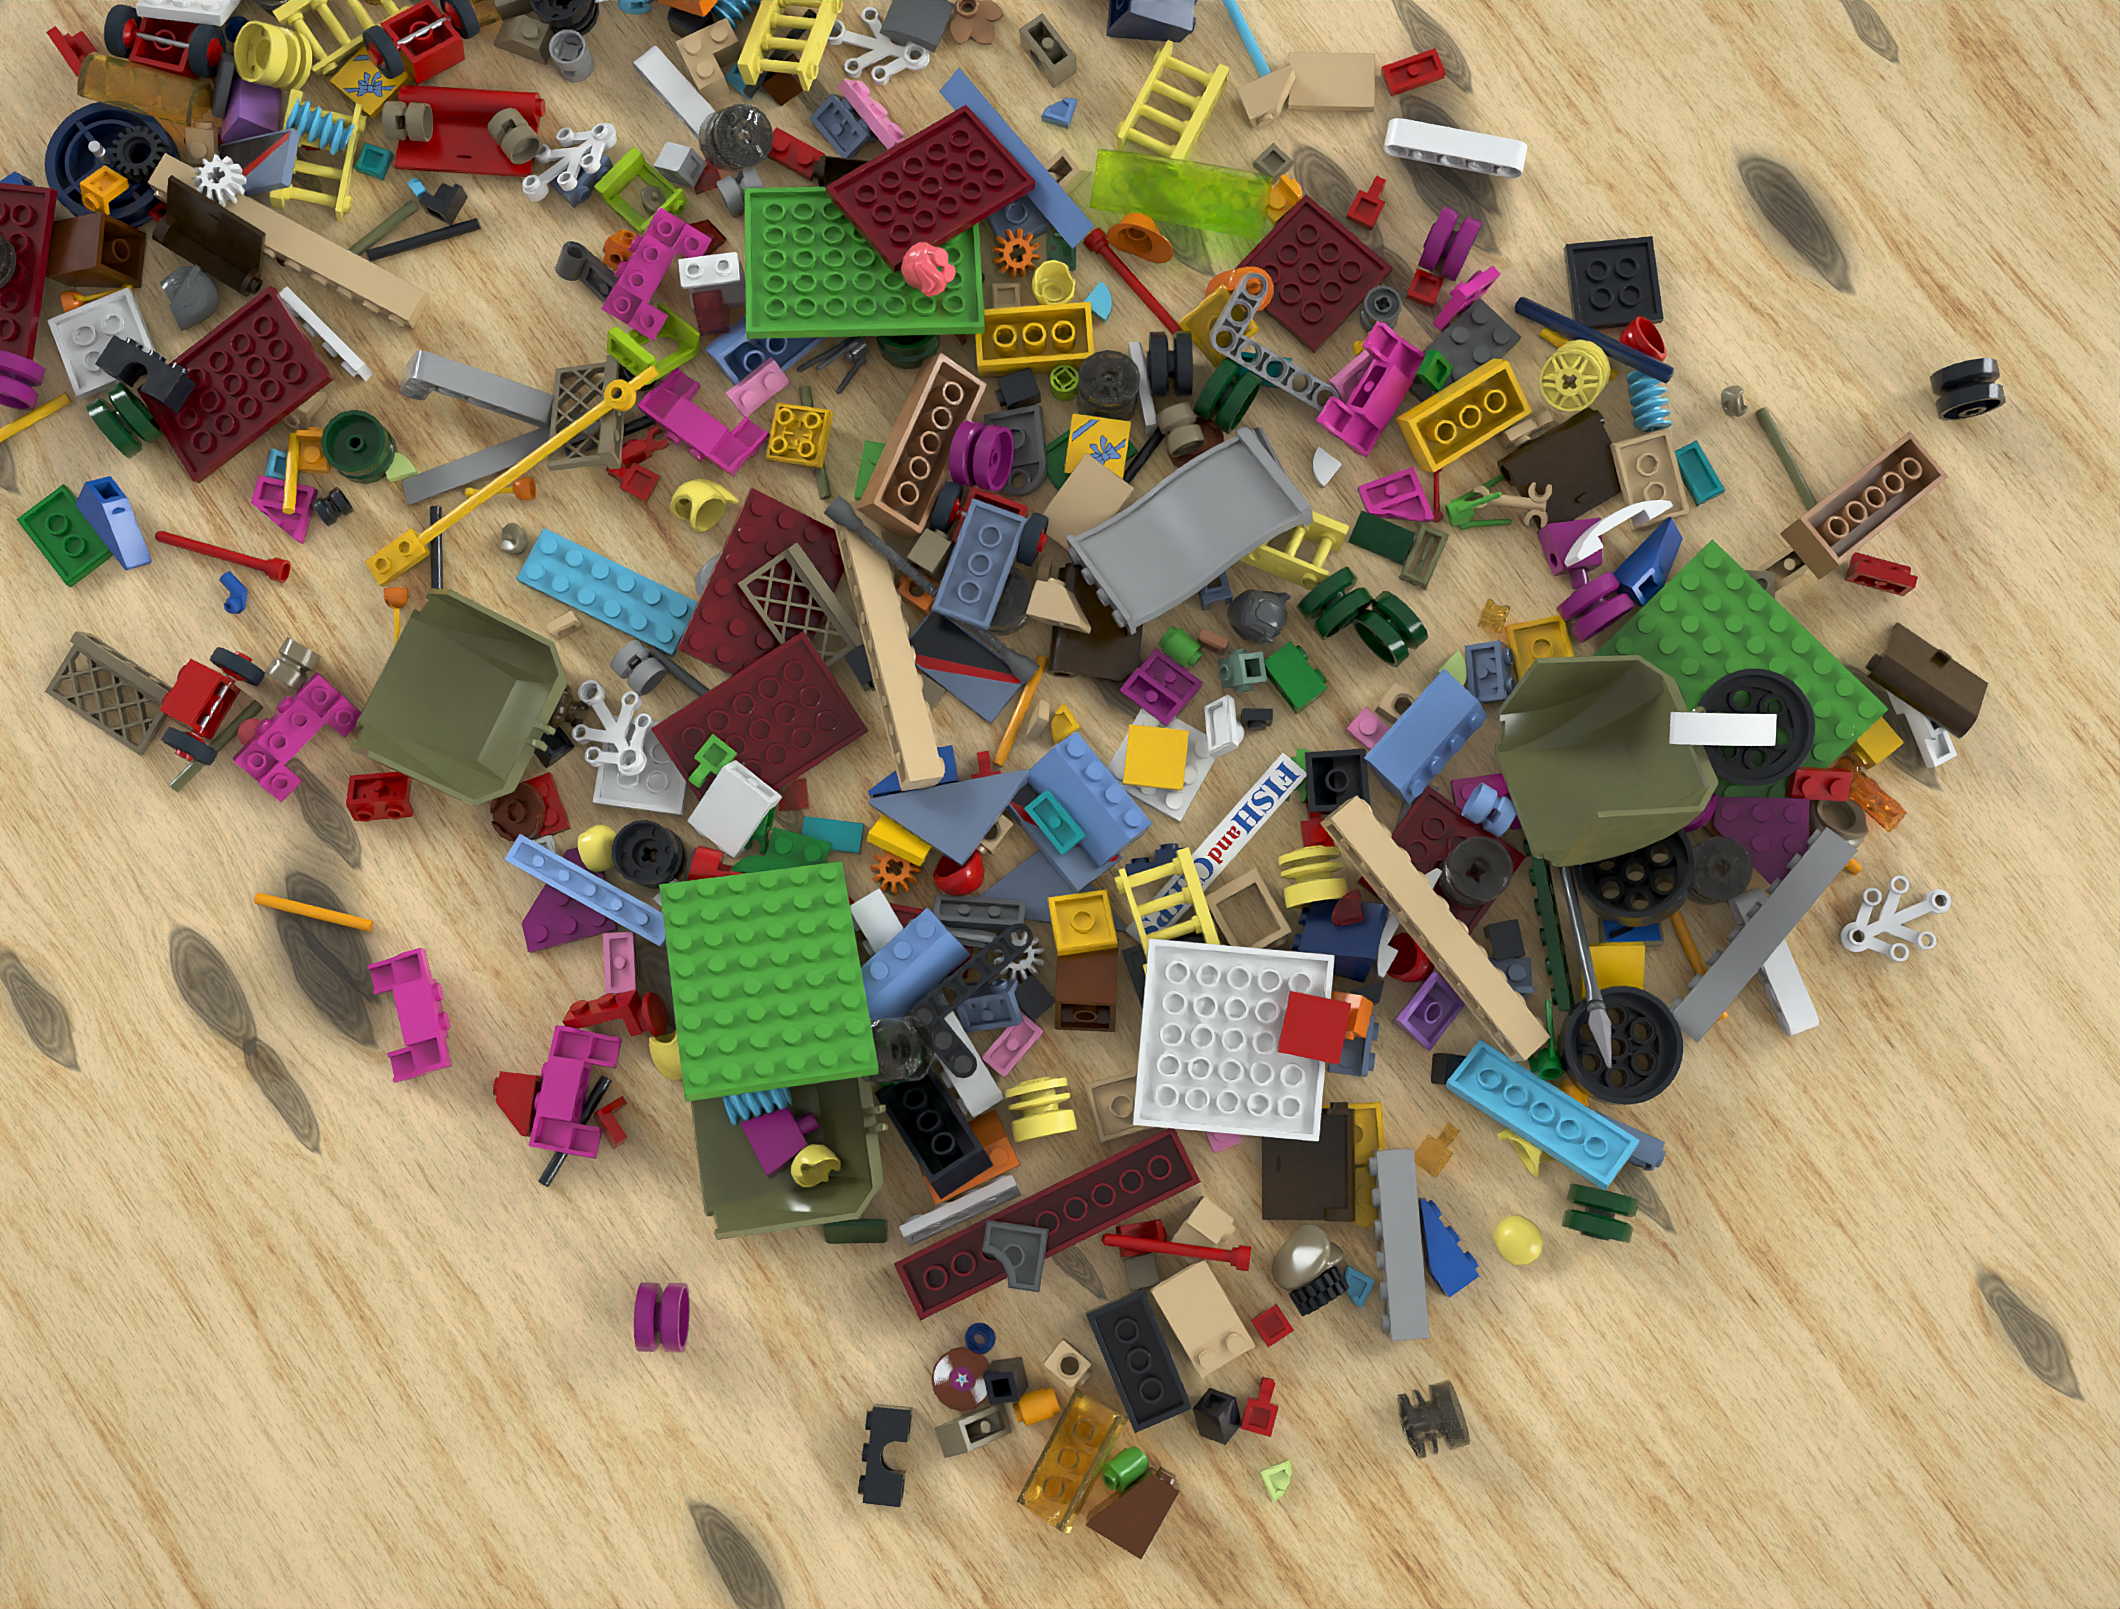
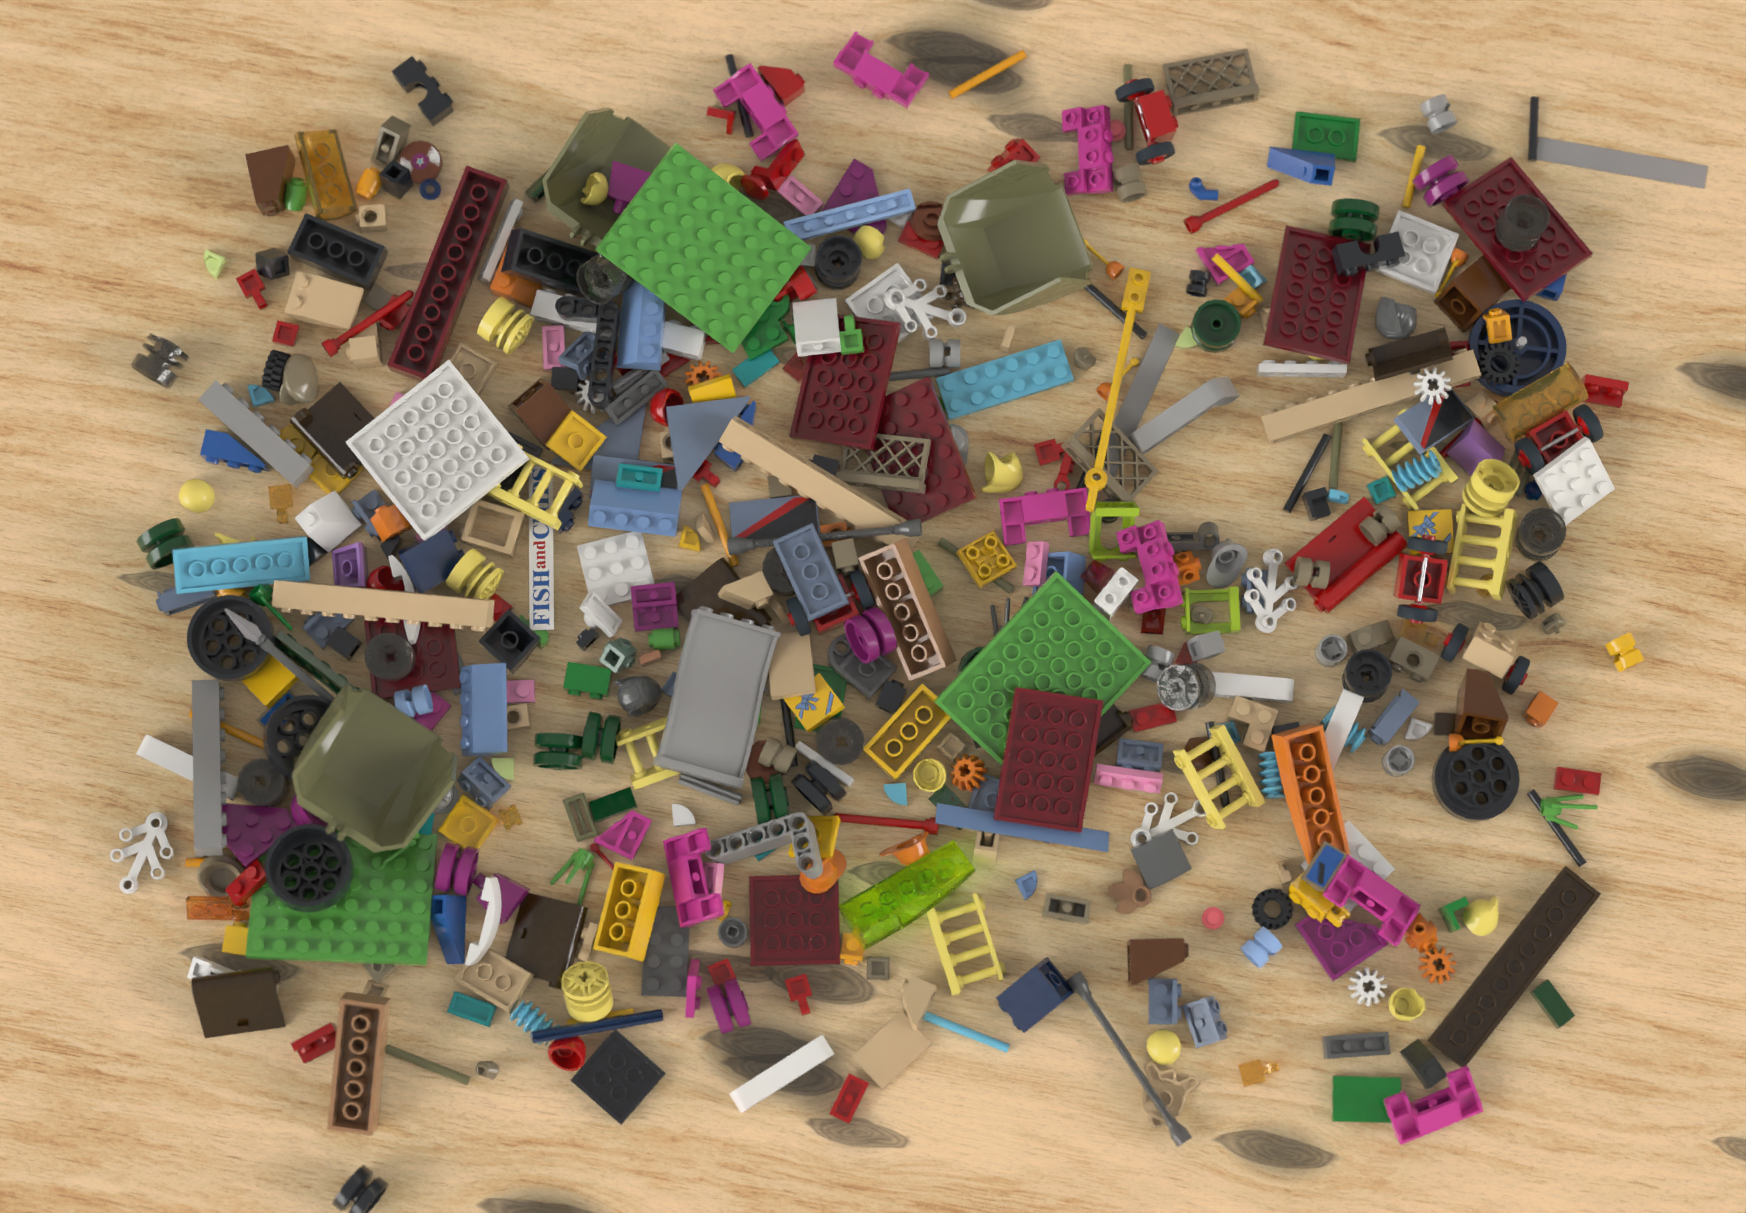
camera: 130 degrees right, 0 degrees up
dark grey tile [211,52,235,119] -> none
magenta wheel [634,1282,690,1352] -> none
coral hair [901,242,955,297] -> none
dark grey tile [982,1220,1049,1292] -> none
lime wheel [1050,364,1079,402] -> none
yellow tile [1123,724,1189,791] -> none
red tile [1277,990,1351,1065] -> none
clear red tile [1332,889,1364,927] -> none
green plate [1415,349,1453,392] -> none
tan bar [1473,482,1552,528] -> none
white slope [1669,712,1777,746] -> none
none -> white slope [295,491,362,553]
none -> light grey piece [1206,538,1248,588]

